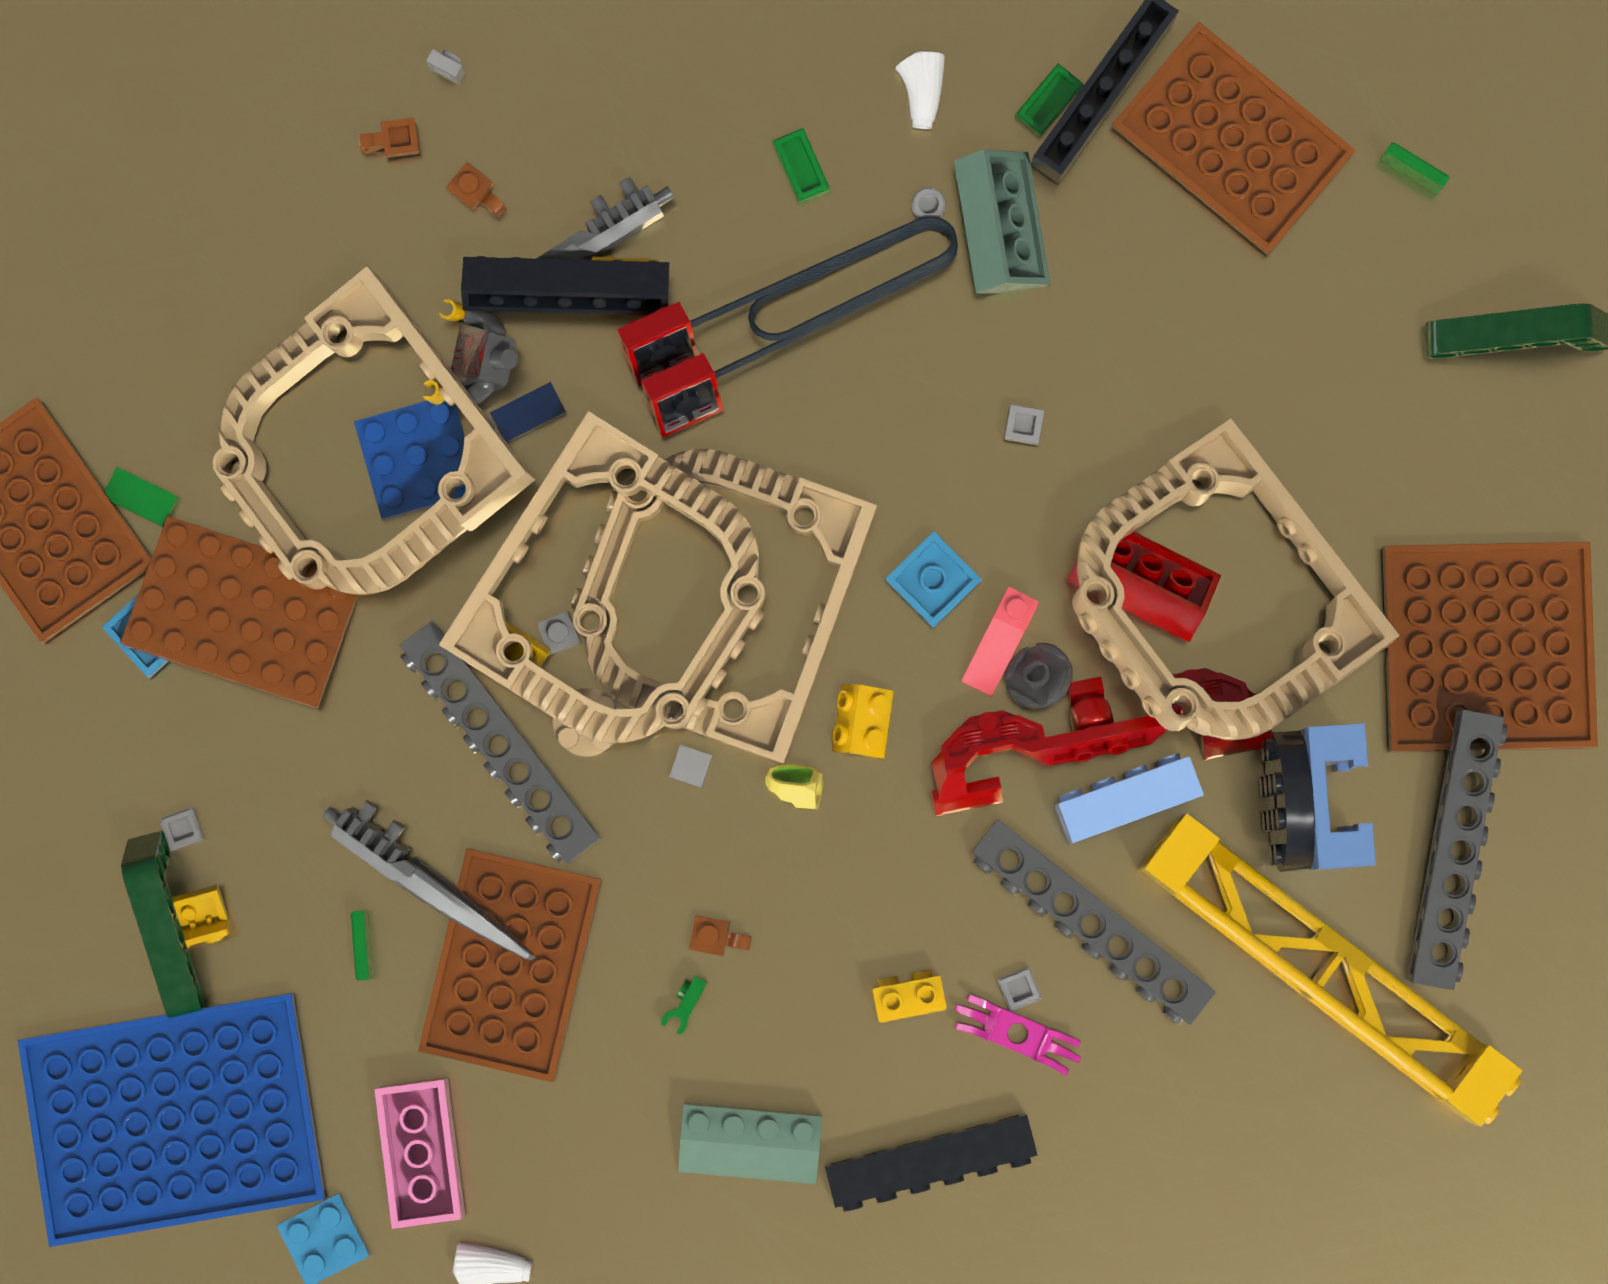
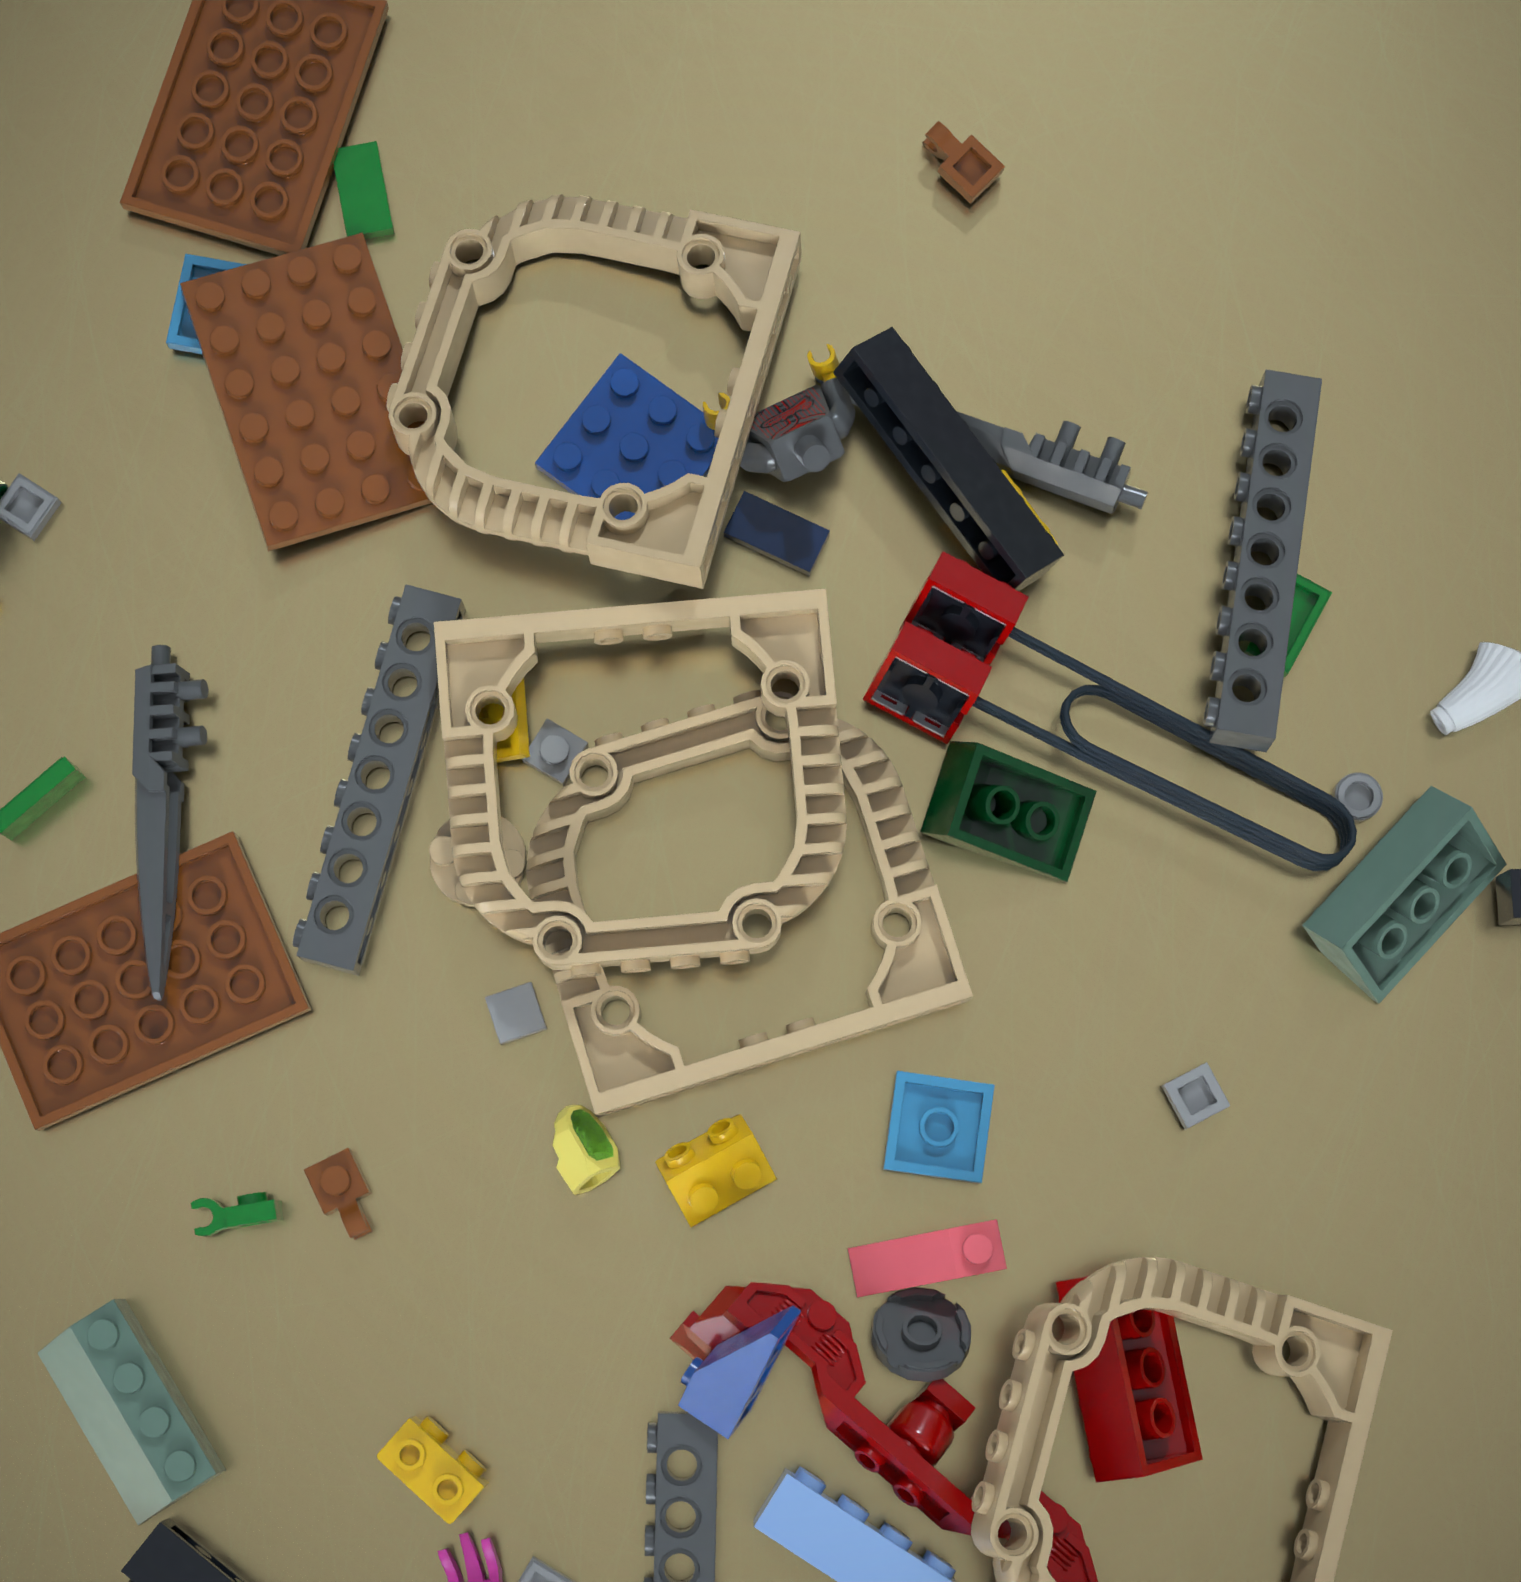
camera: 50 degrees right, 5 degrees down
light grey plate [426,49,465,85] -> none
dark orange plate [446,162,506,218] -> none
none -> slope [678,1305,801,1439]
none -> dark green slope [920,741,1097,882]
none -> dark grey brick [1203,369,1322,752]

